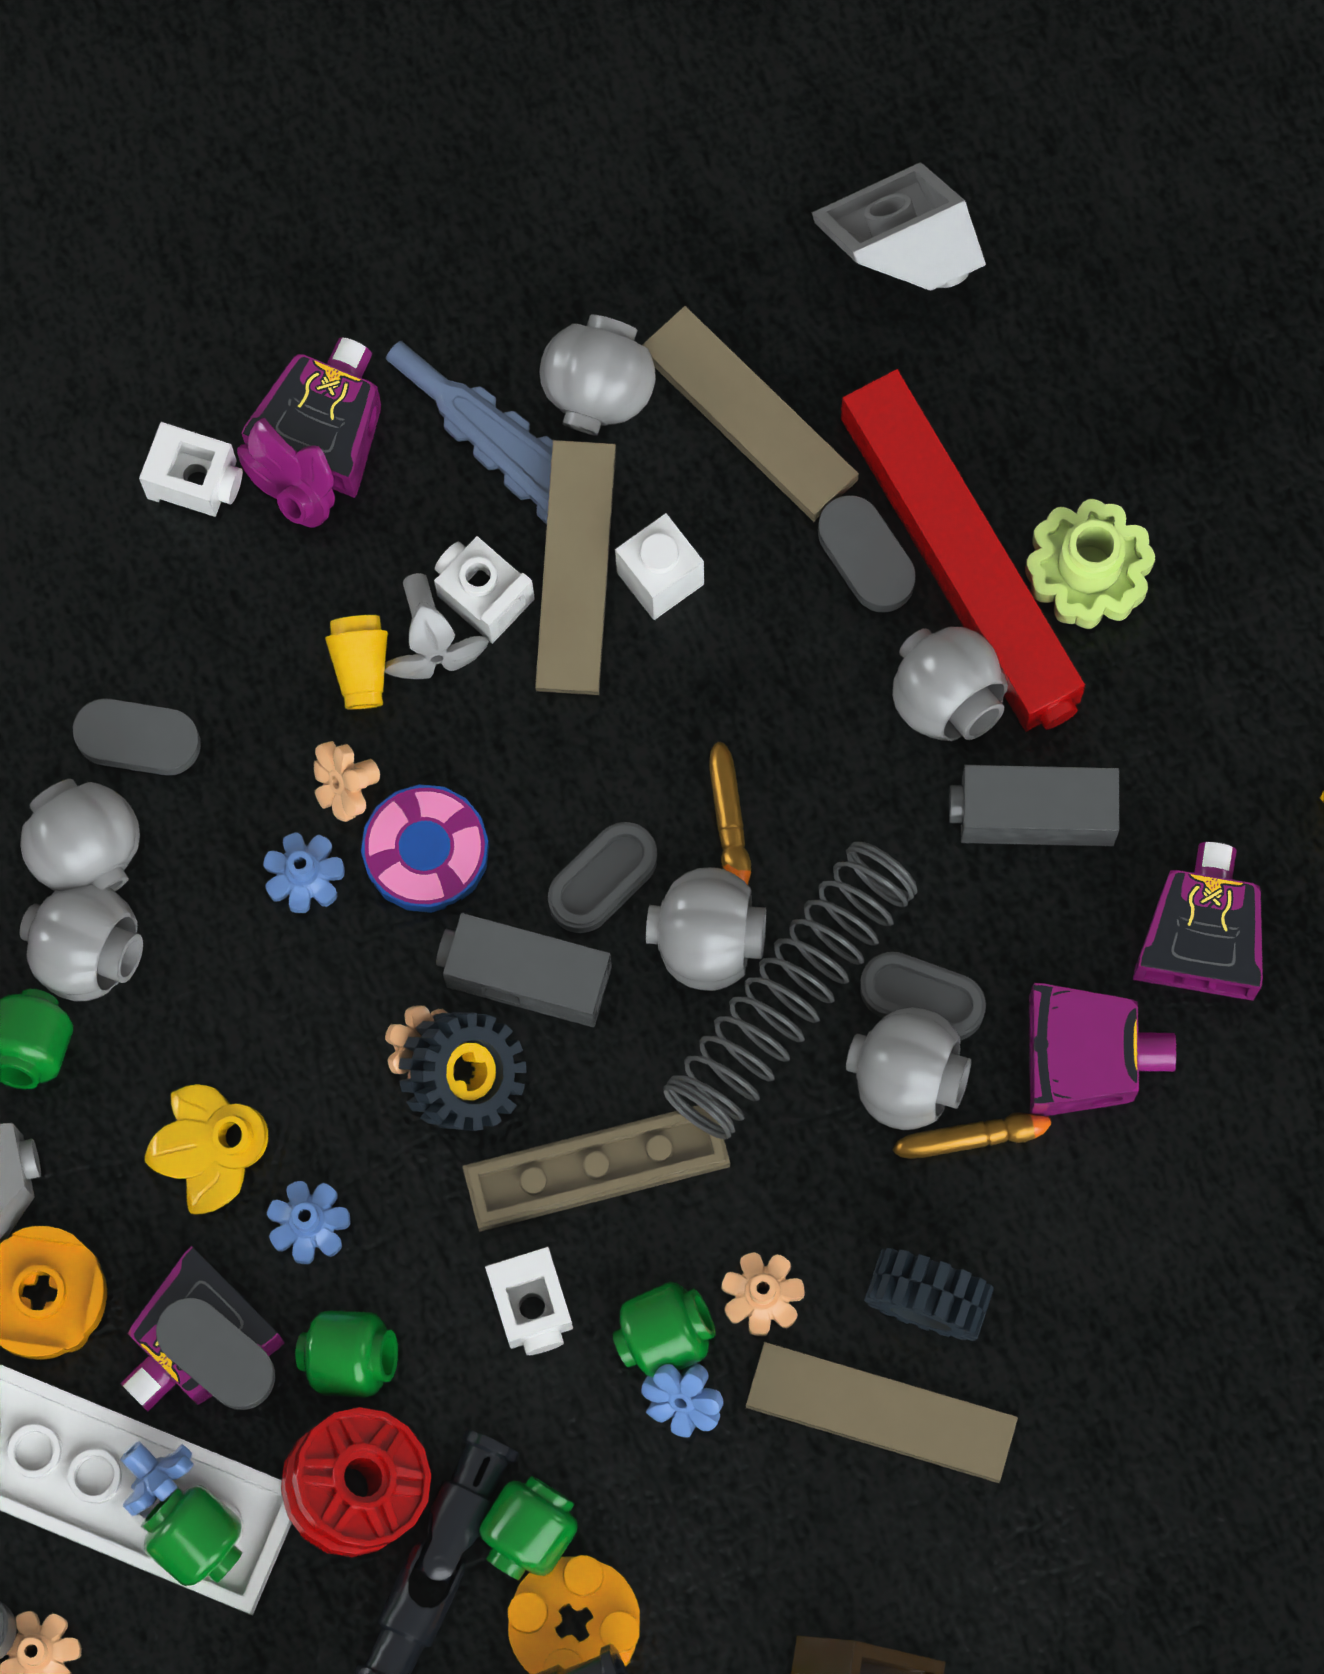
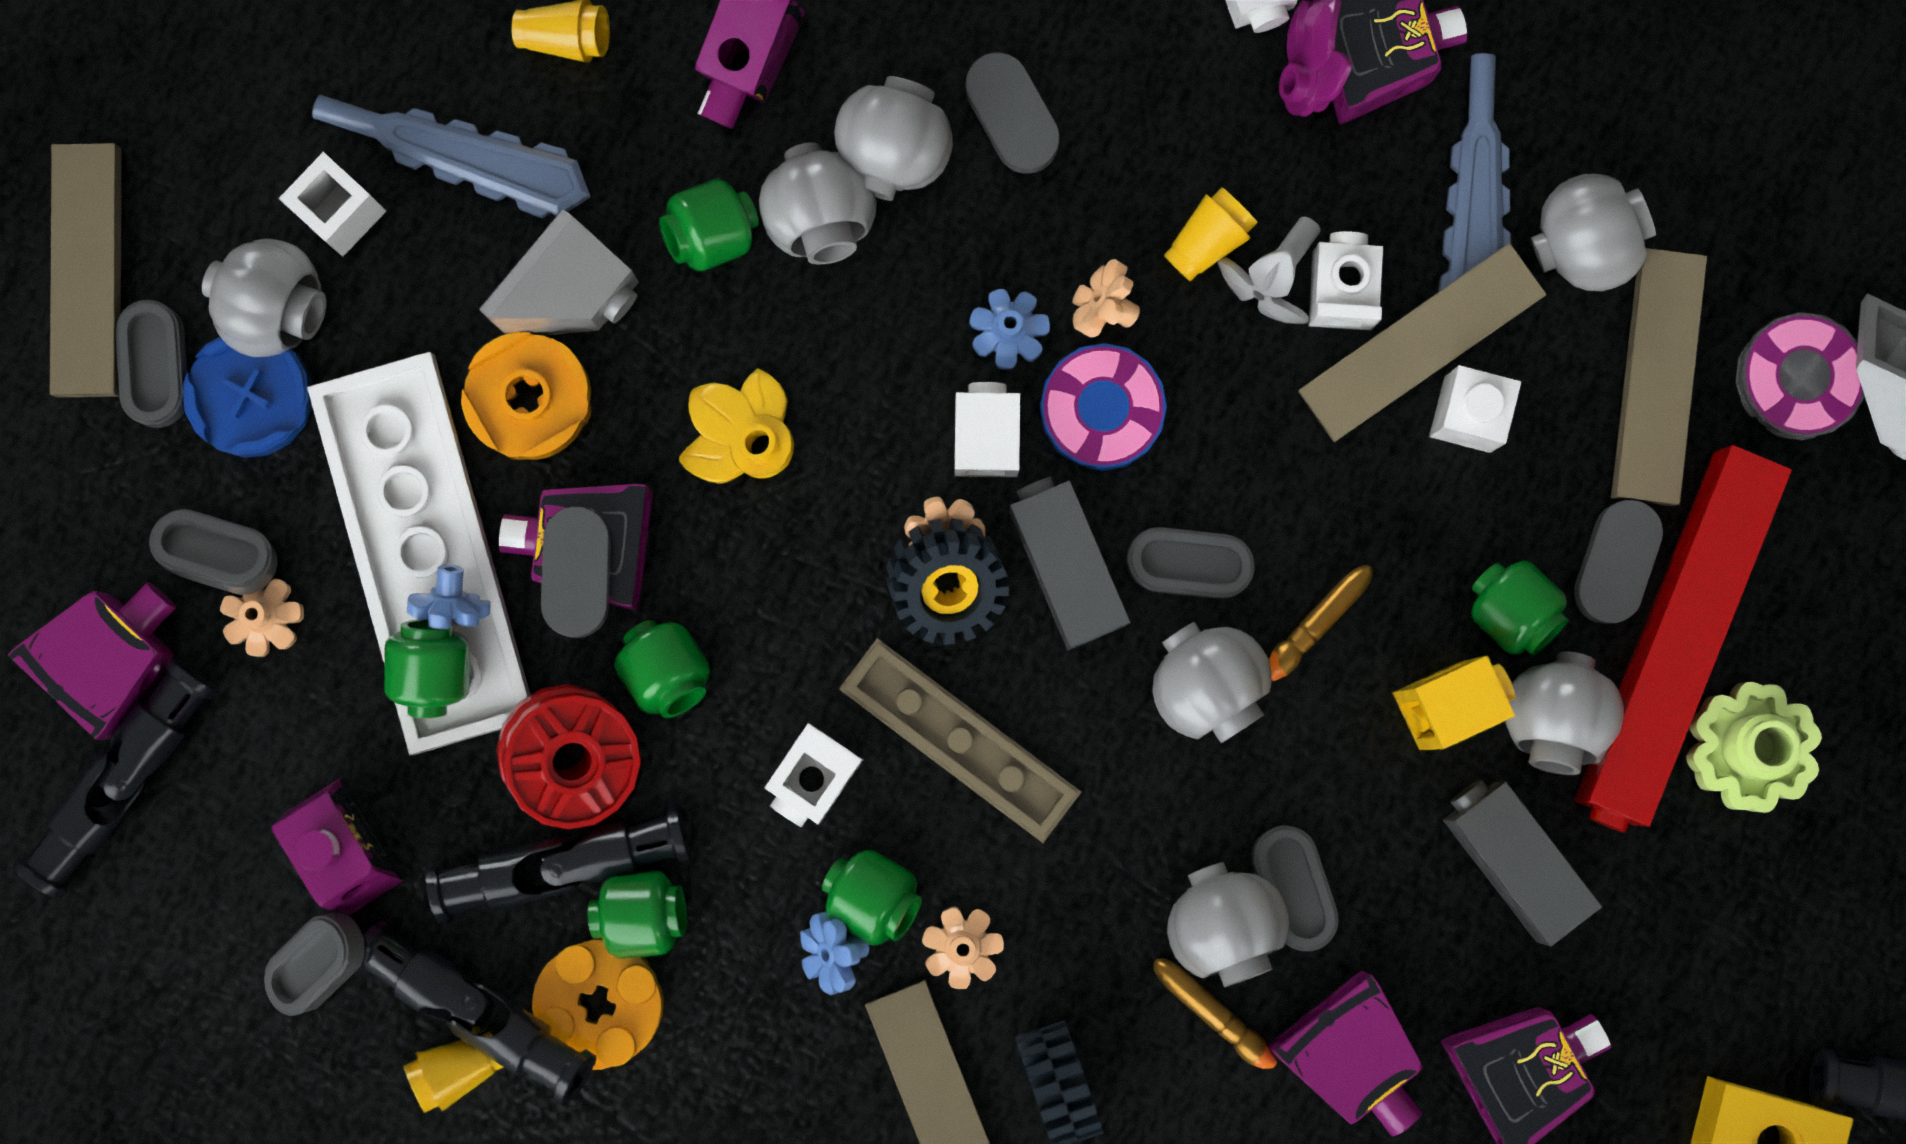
camera: 45 degrees right, 10 degrees up
medium blue plant [267,1181,350,1264] -> none
dark grey piece [663,841,917,1139] -> none
none -> white brick [955,382,1020,477]
none -> yellow brick [1393,656,1516,750]
none -> green head [1471,560,1569,656]
none -> tile [1736,312,1865,440]

